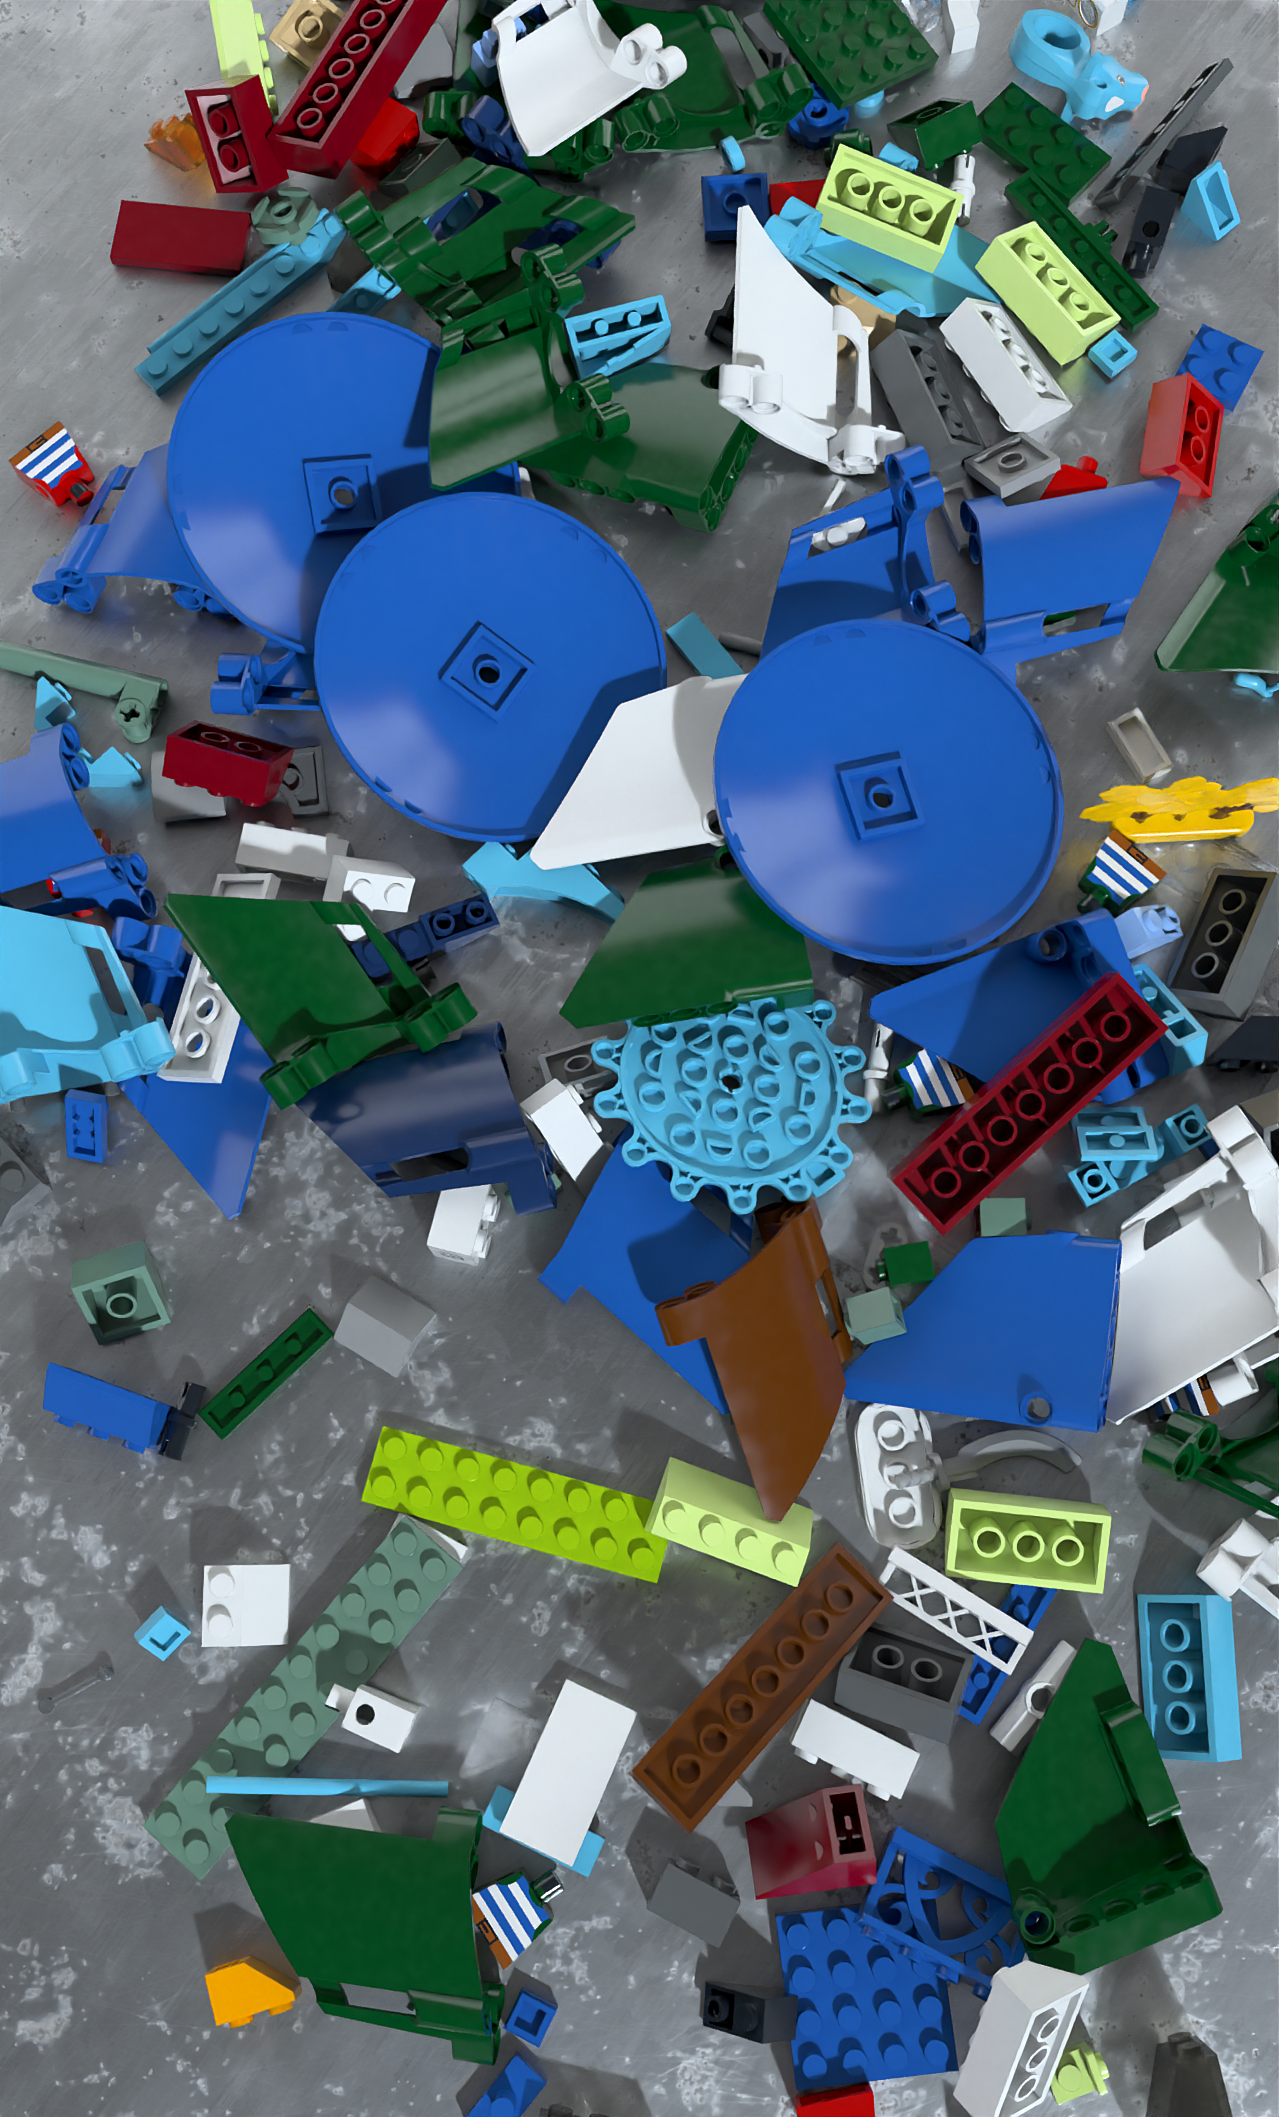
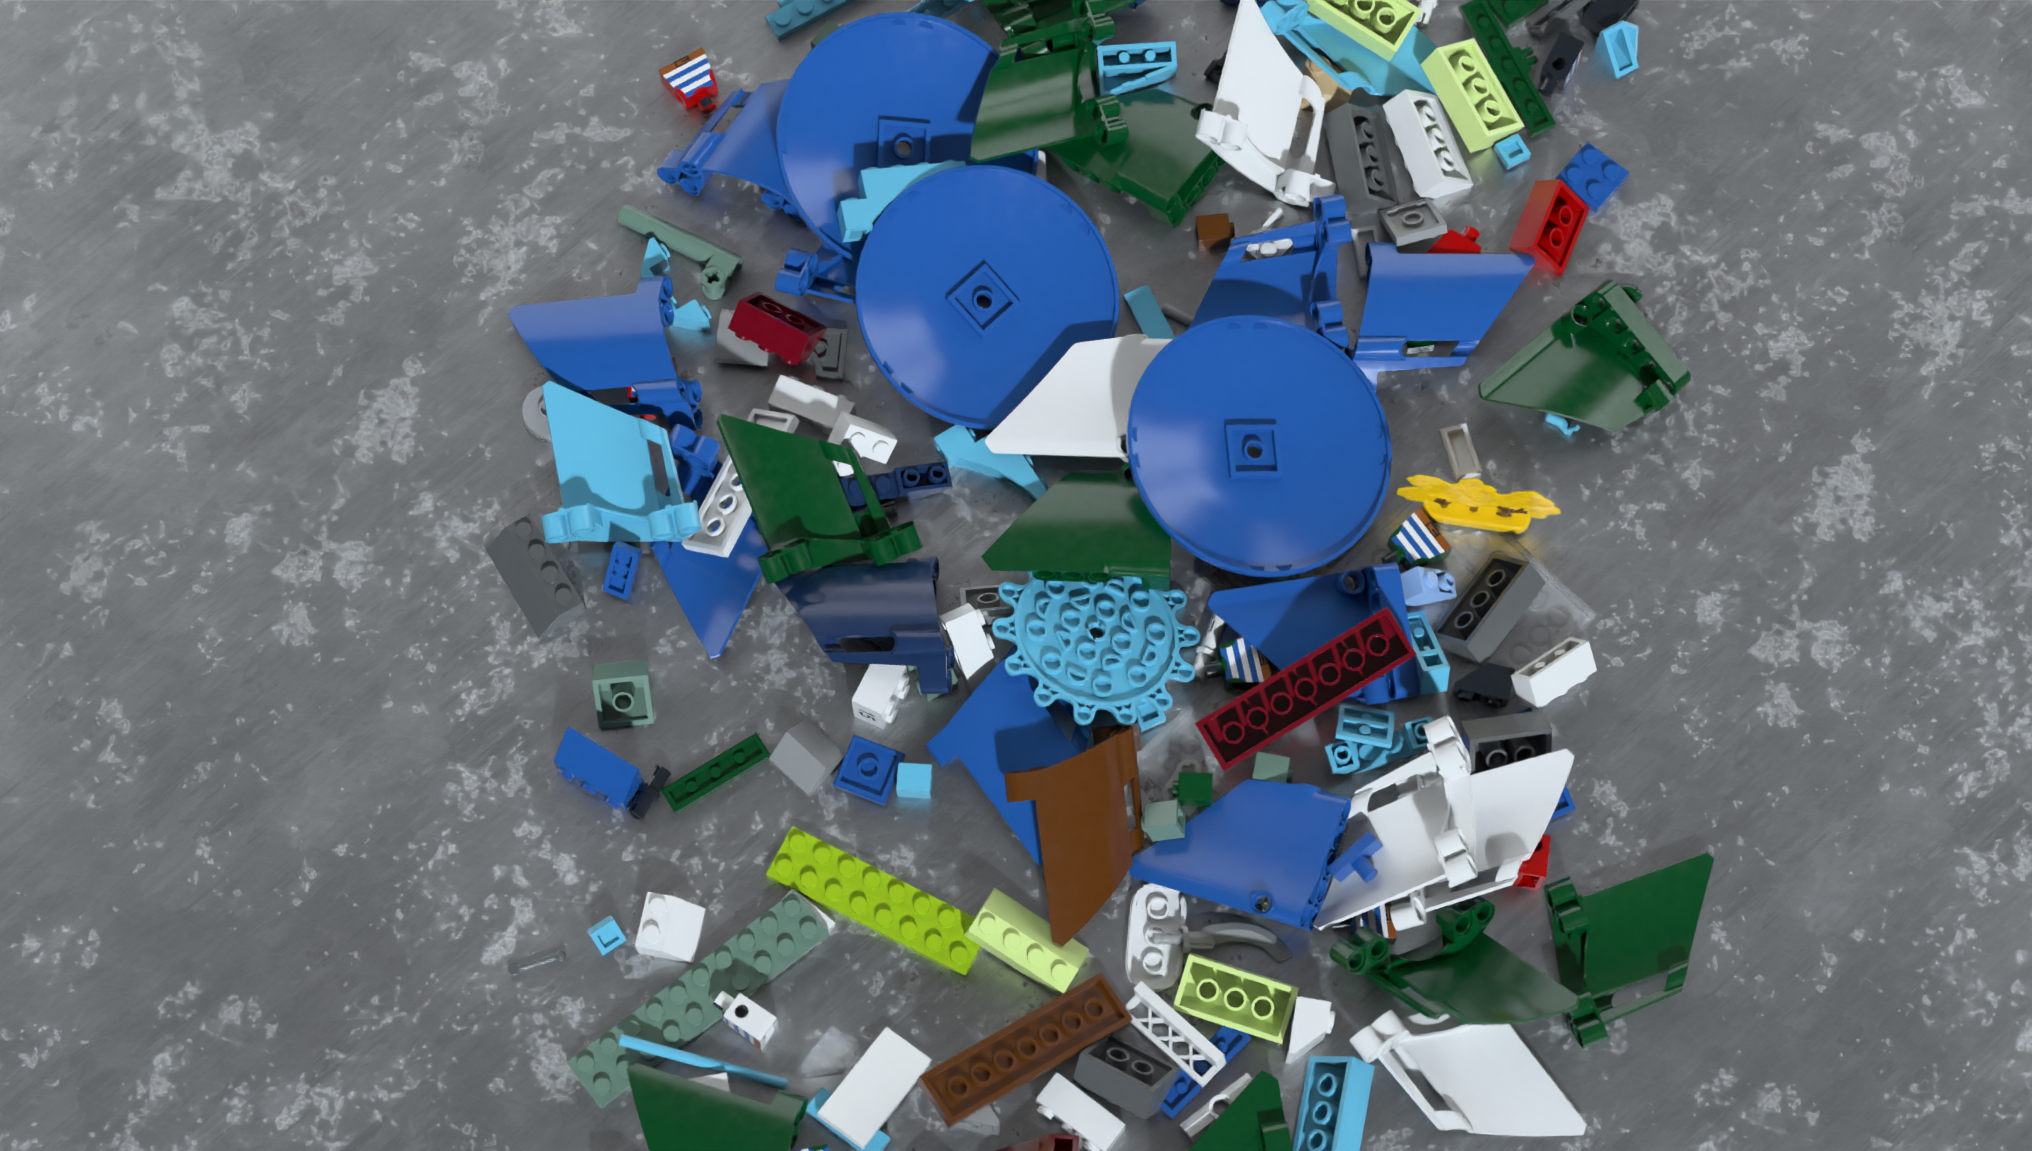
camera: 10 degrees right, 5 degrees down
none -> blue plate [833,735,906,806]
none -> medium azure arch [837,160,966,242]
none -> medium azure panel [896,763,933,799]
none -> reddish brown brick [1195,213,1235,251]
none -> white slope [1285,996,1335,1064]
none -> blue tile [1326,831,1383,883]

